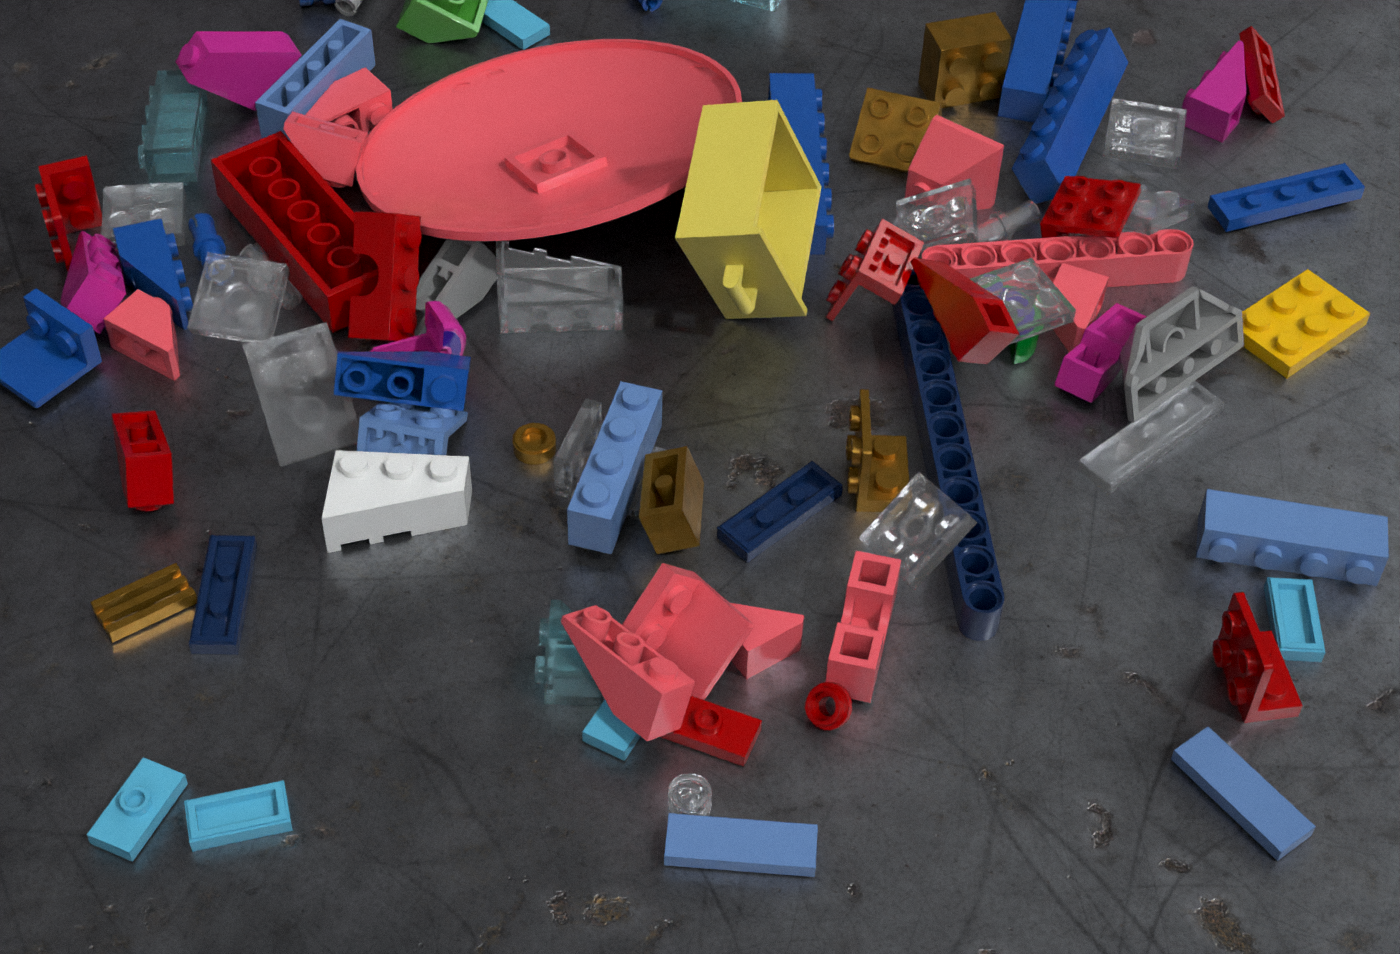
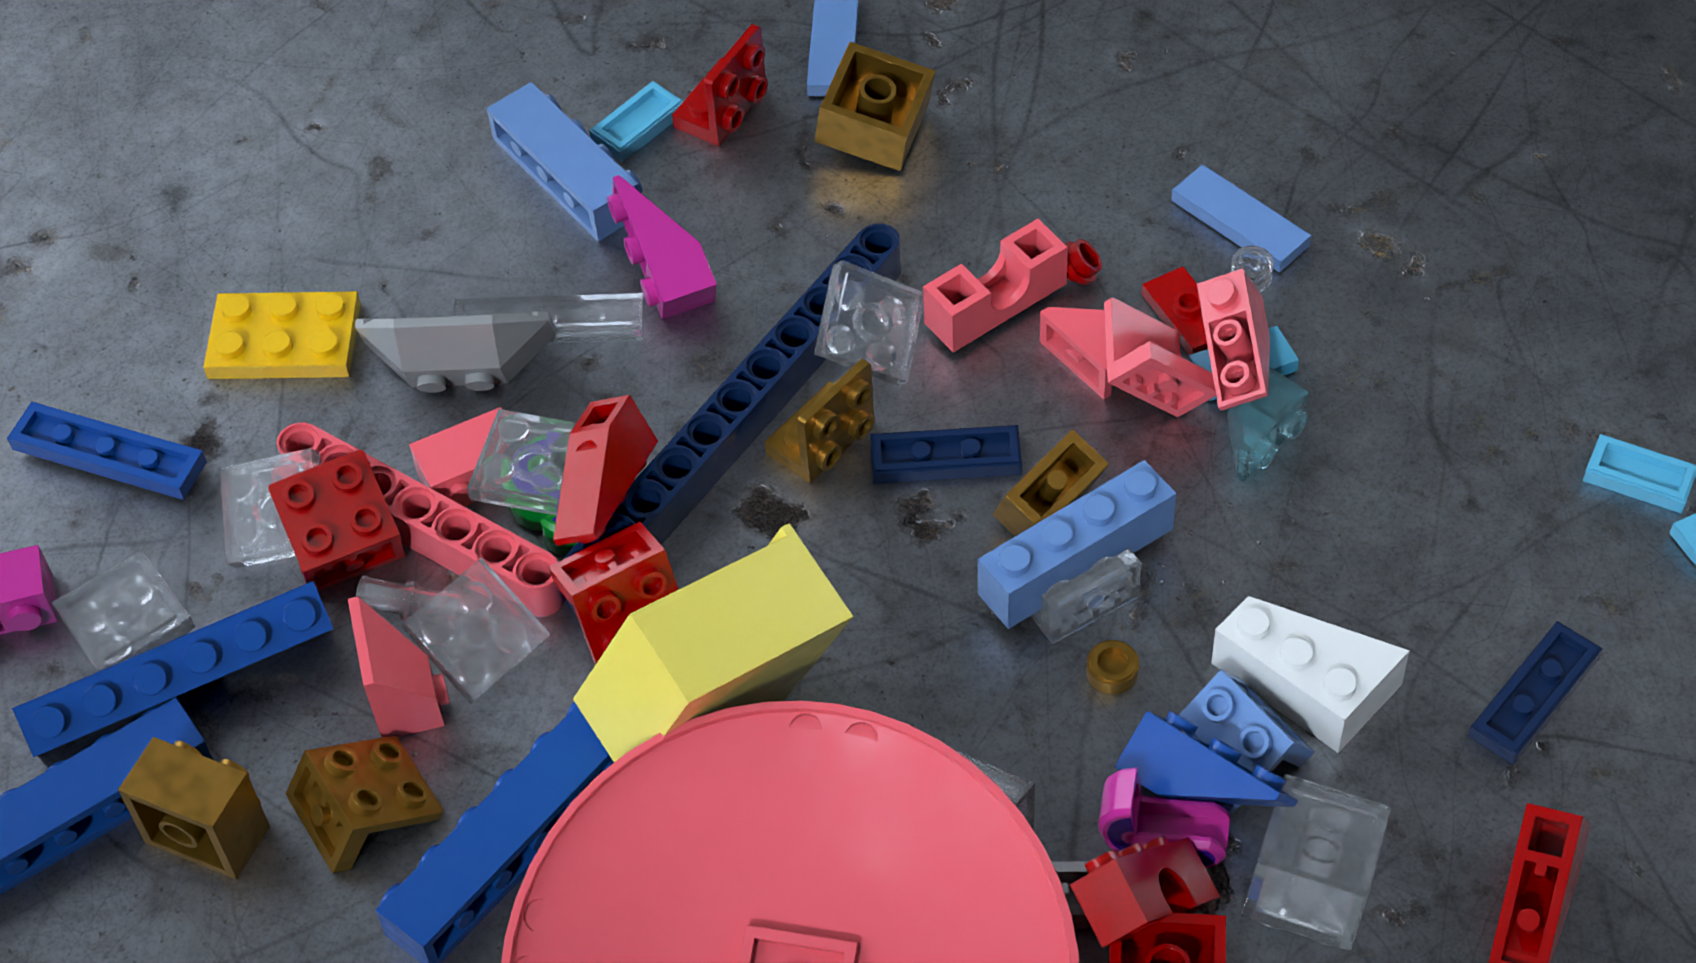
camera: 135 degrees left, 5 degrees up
pearl gold tile [90,563,197,643] -> none
dark pink slope [1054,303,1147,403] -> none
none -> dark pink slope [607,175,717,319]
none -> pearl gold brick [814,41,936,171]

